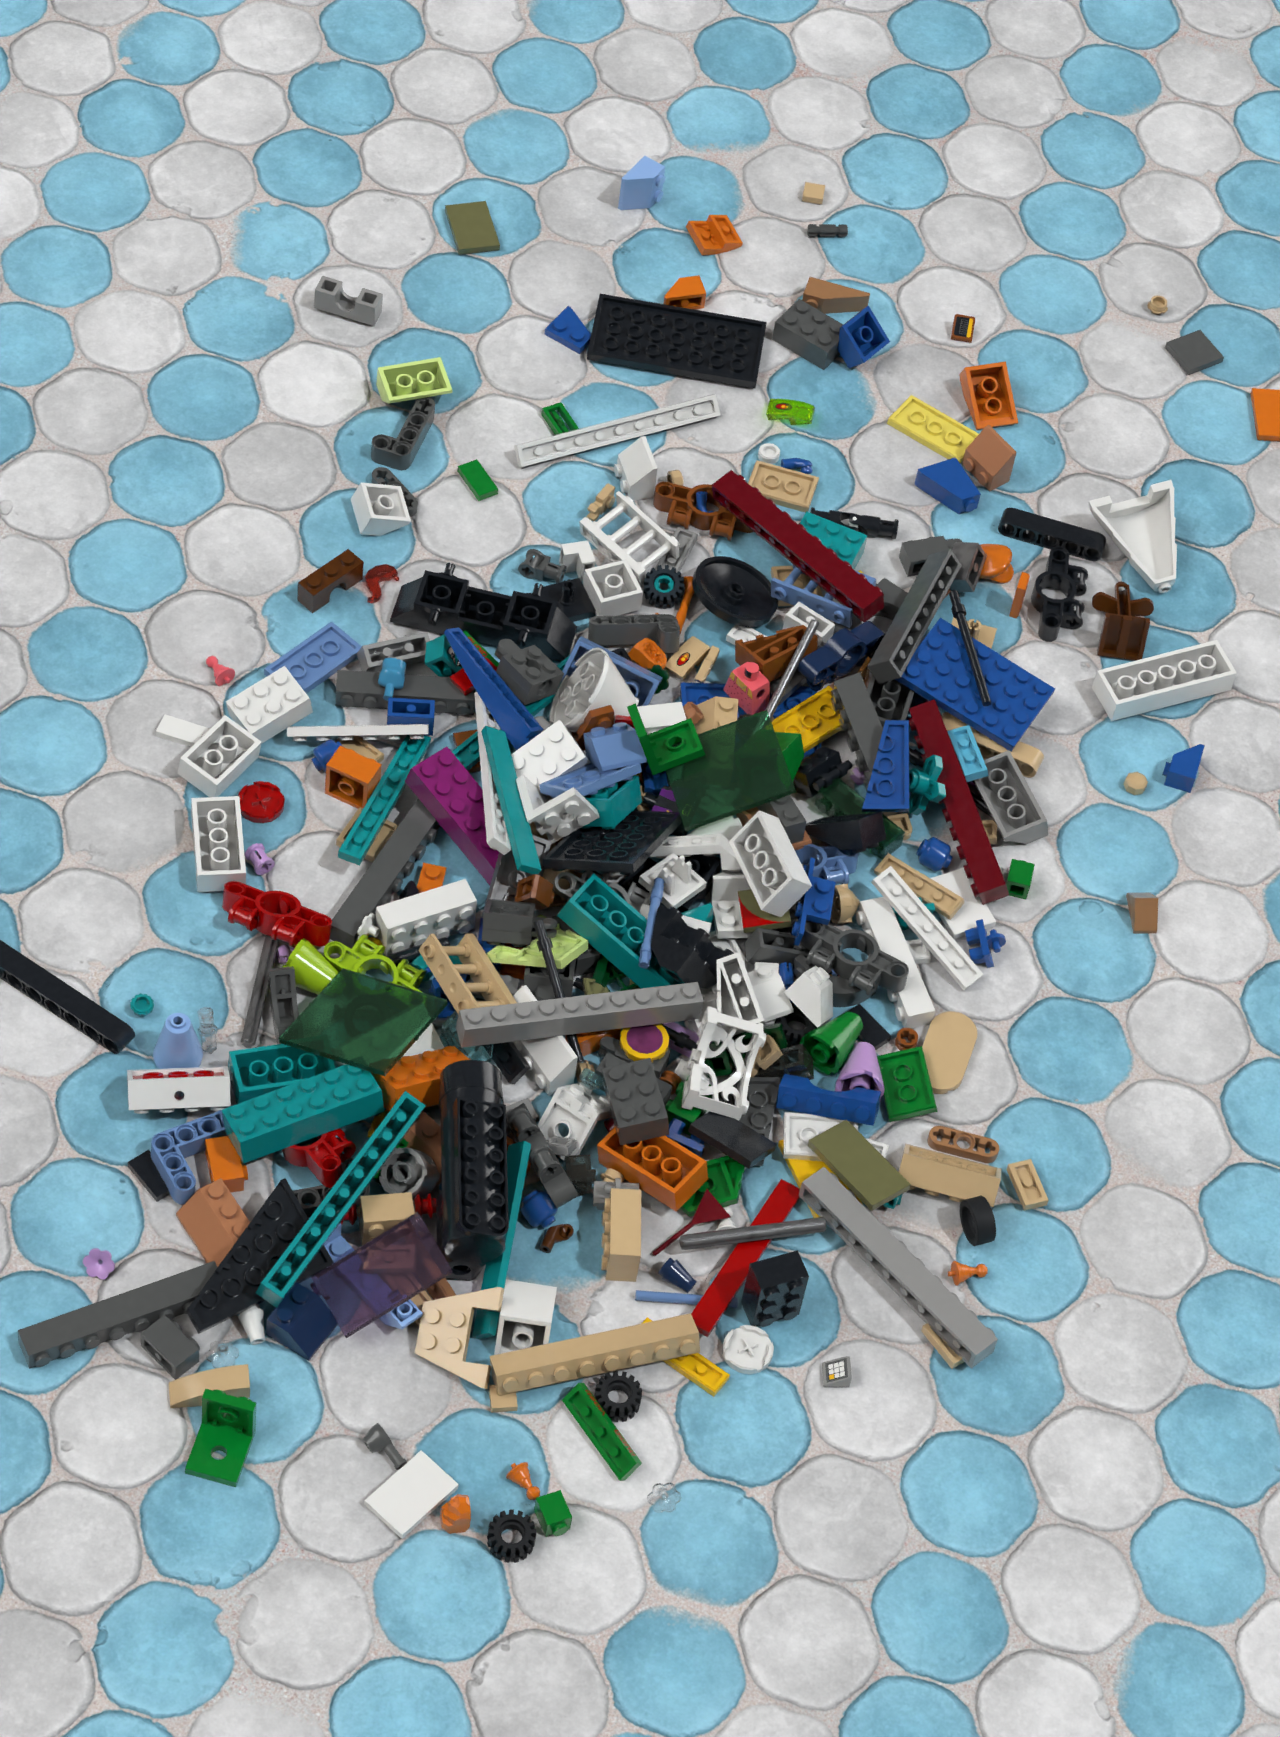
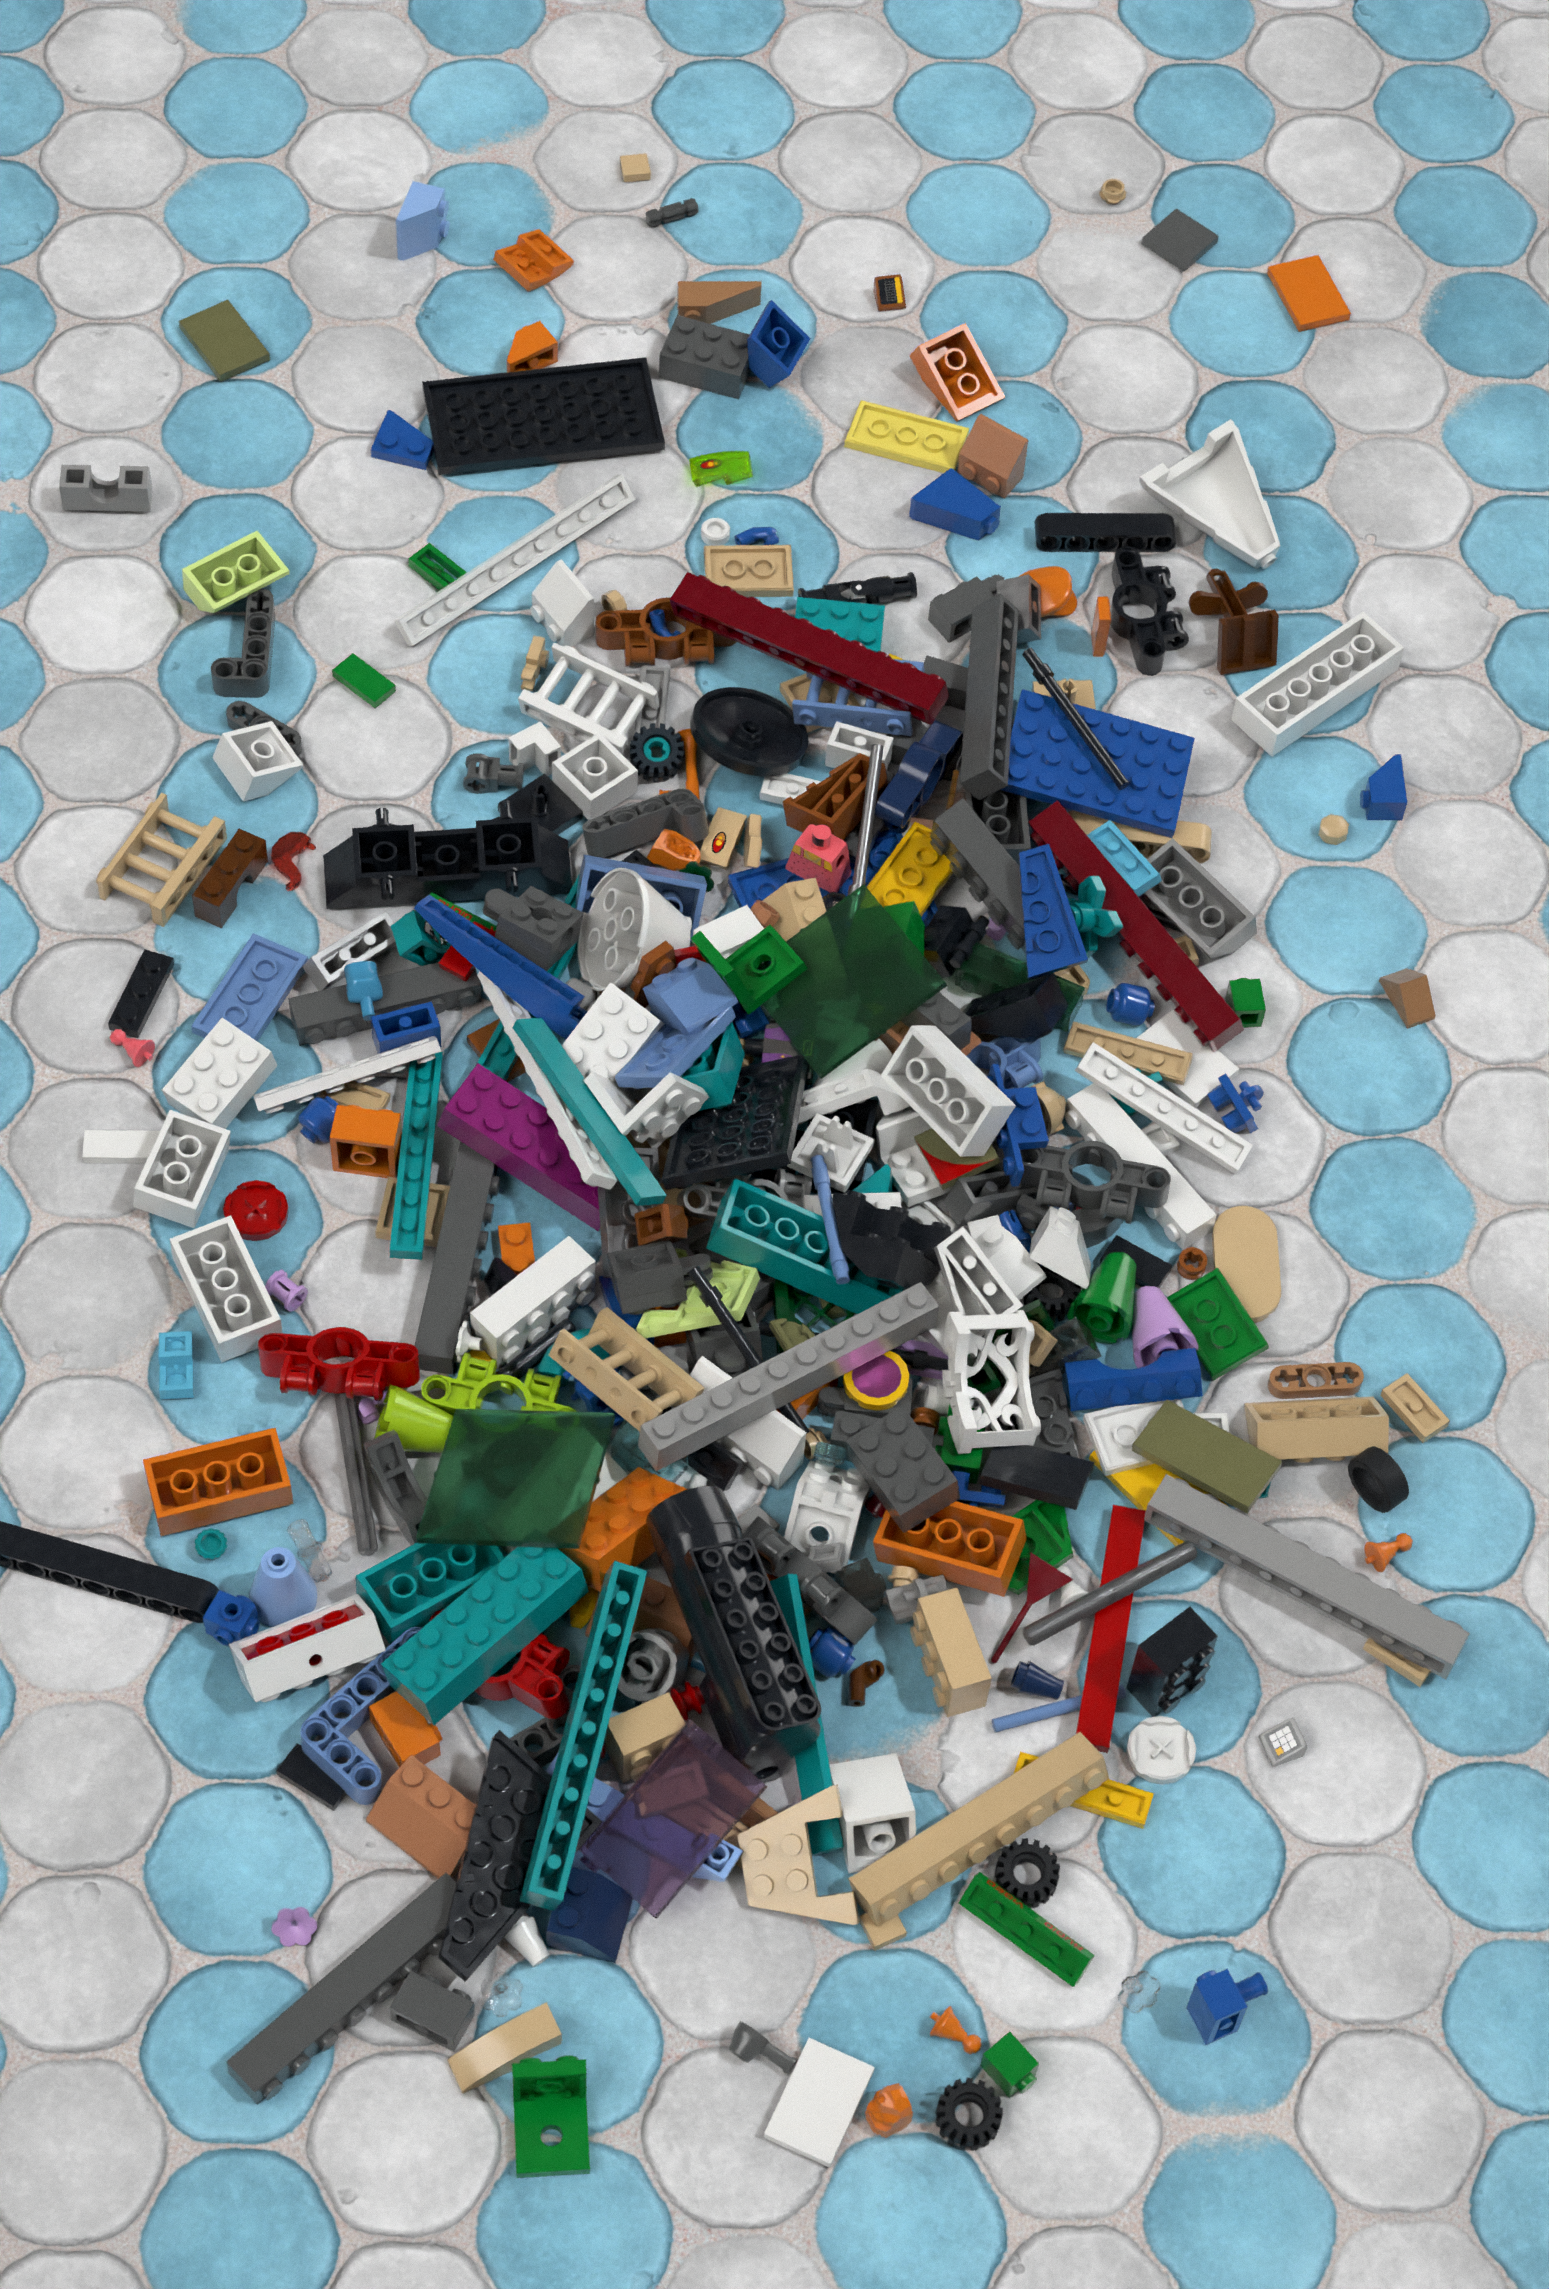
camera: 15 degrees left, 5 degrees up
none -> tan fence [96,793,227,927]
none -> black plate [108,949,175,1038]
none -> orange brick [143,1427,293,1536]
none -> medium azure slope [158,1331,194,1400]
none -> blue brick [203,1590,260,1646]
none -> blue brick [1186,1969,1268,2045]

